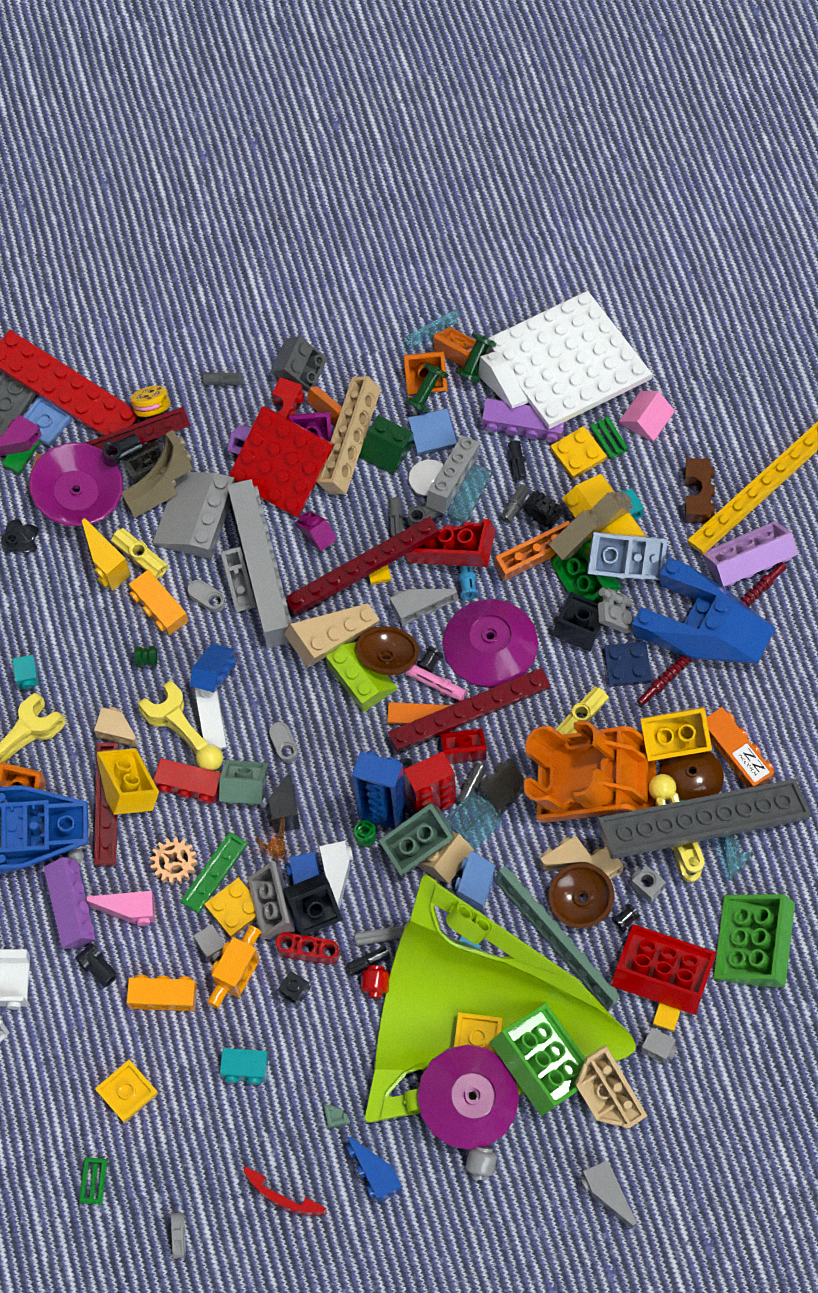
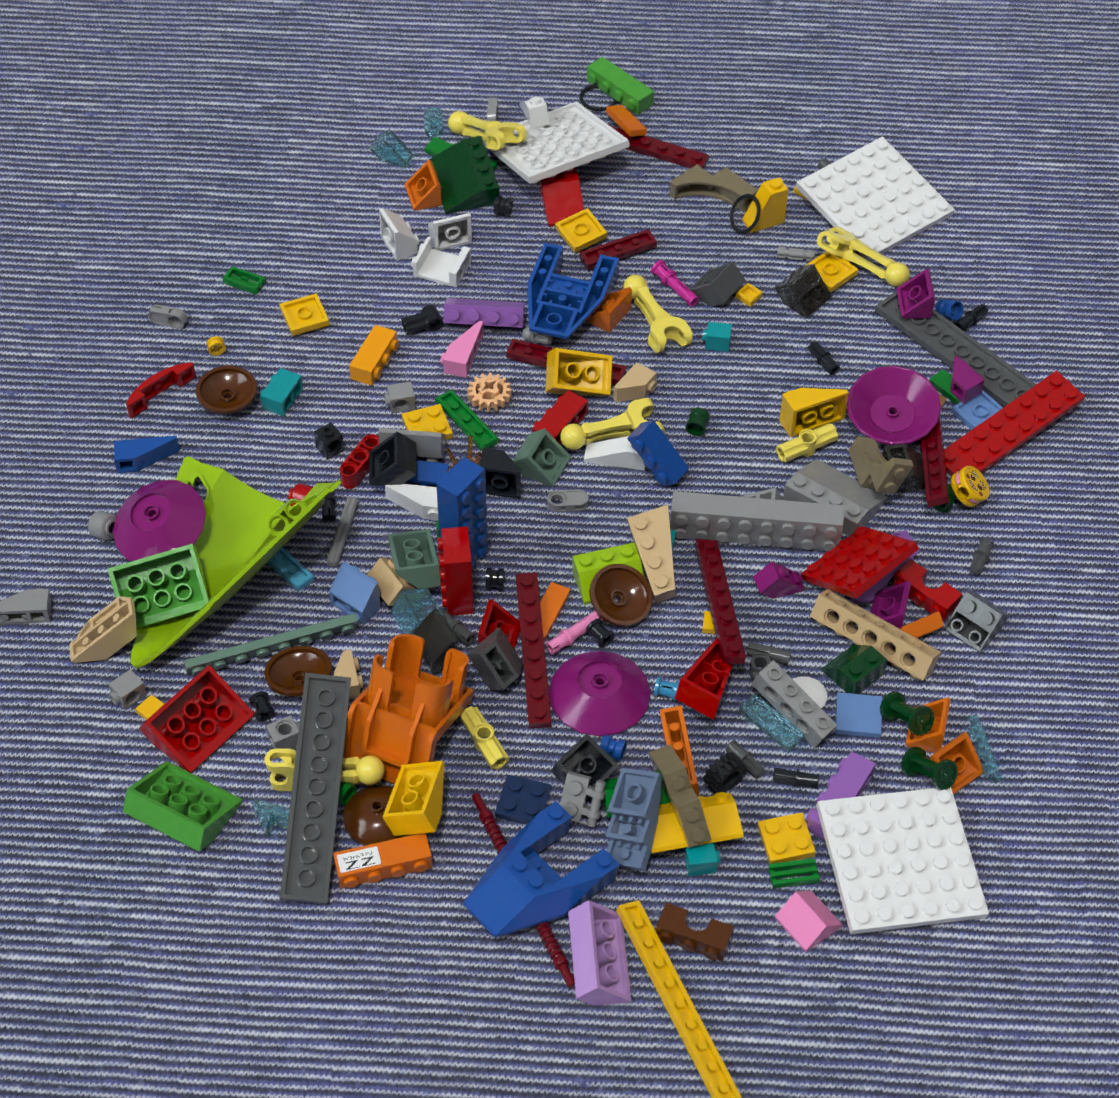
camera: 105 degrees right, 15 degrees down
black plate [1,519,39,553] -> none
black piece [102,433,143,467] -> none
light orange brick [129,570,189,636] -> none
light grey piece [188,580,225,613] -> none
light orange brick [207,925,261,1009] -> none
sand green tile [324,1105,351,1129] -> none
light grey slope [390,589,457,626] -> none
yellow plate [454,1012,503,1056] -> none
white slope [478,351,528,409] -> none
none -> reddish brown dish [196,366,257,414]
none -> yellow bush [206,336,226,356]
none -> dark grey slope [467,628,523,690]
none -> blue wheel [600,734,627,762]
none -> black axle [808,342,840,375]

